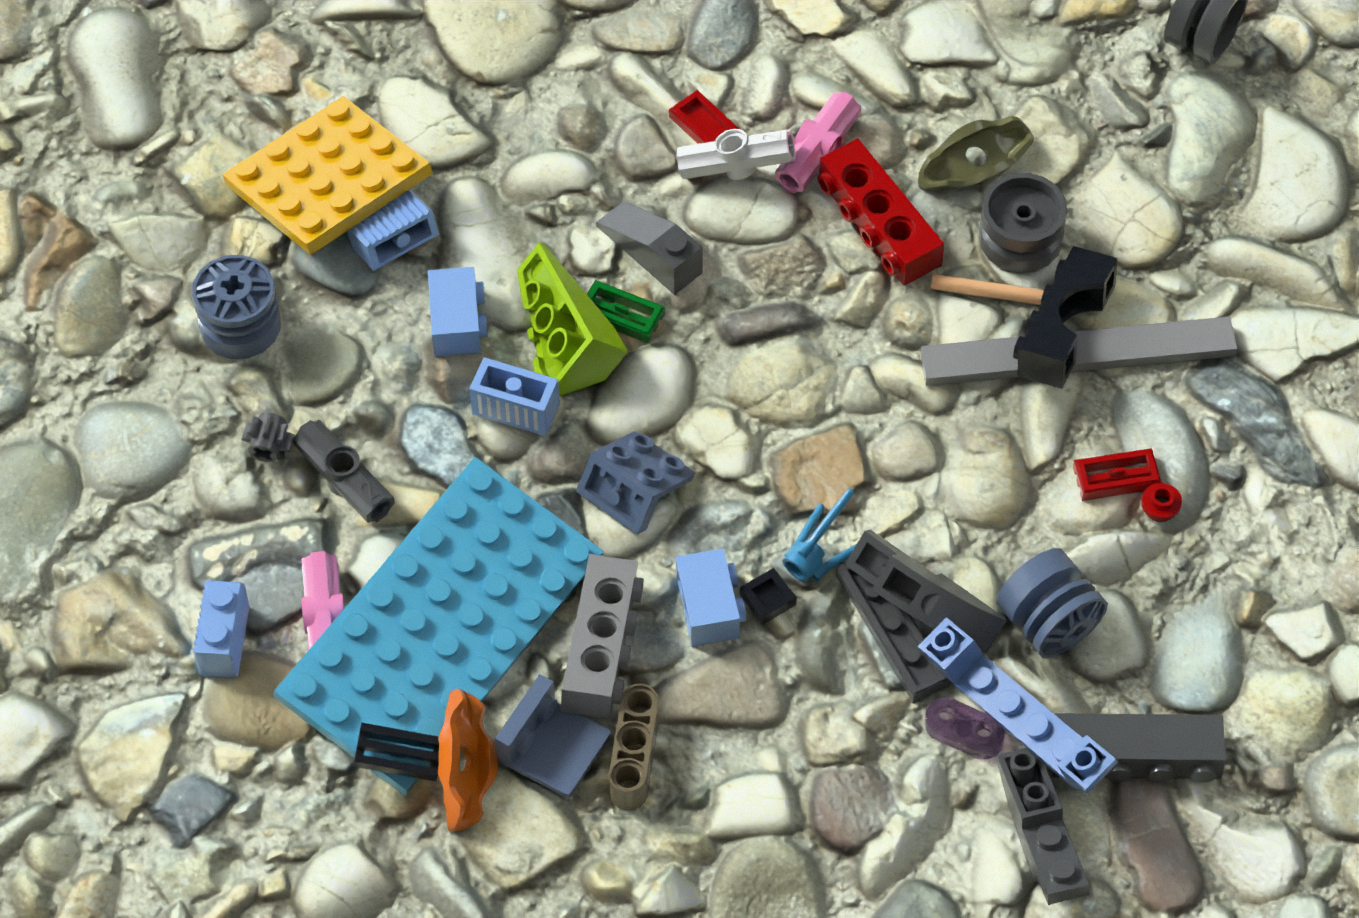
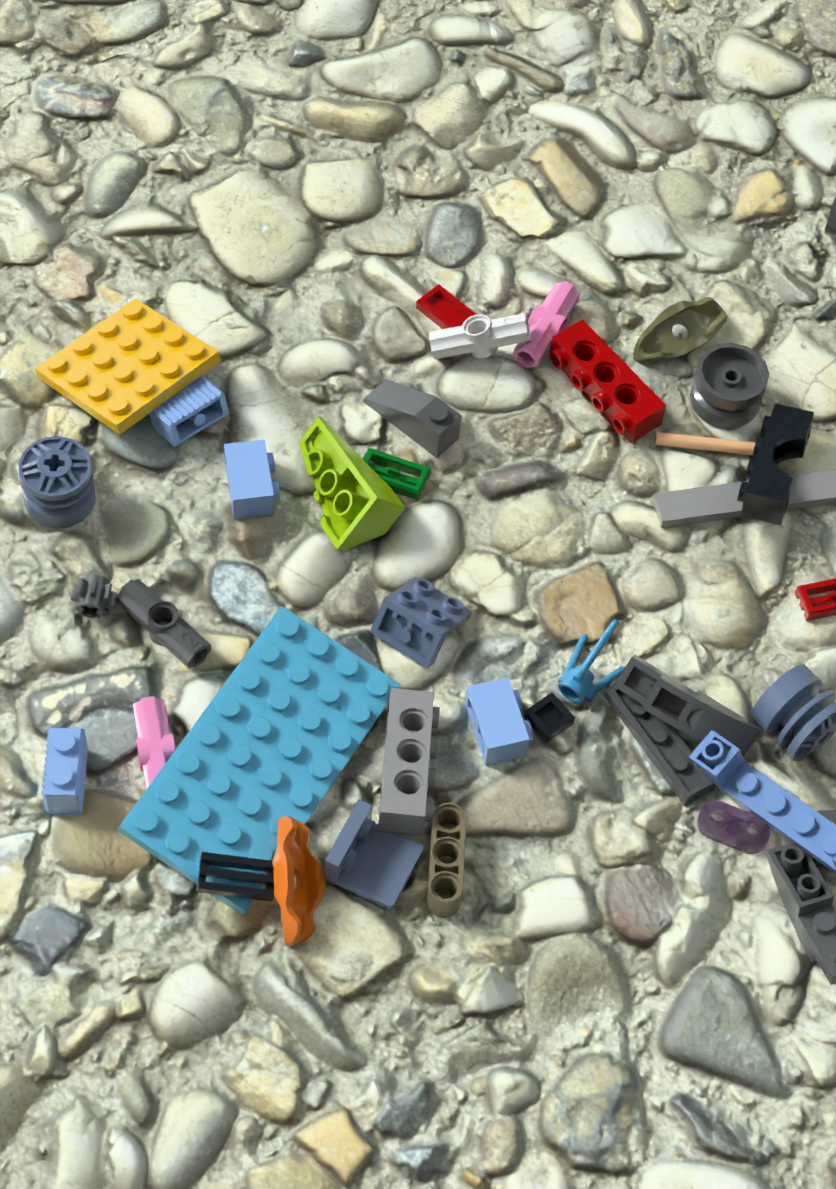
camera: 10 degrees left, 0 degrees up
light blue brick [469,357,560,436] -> none

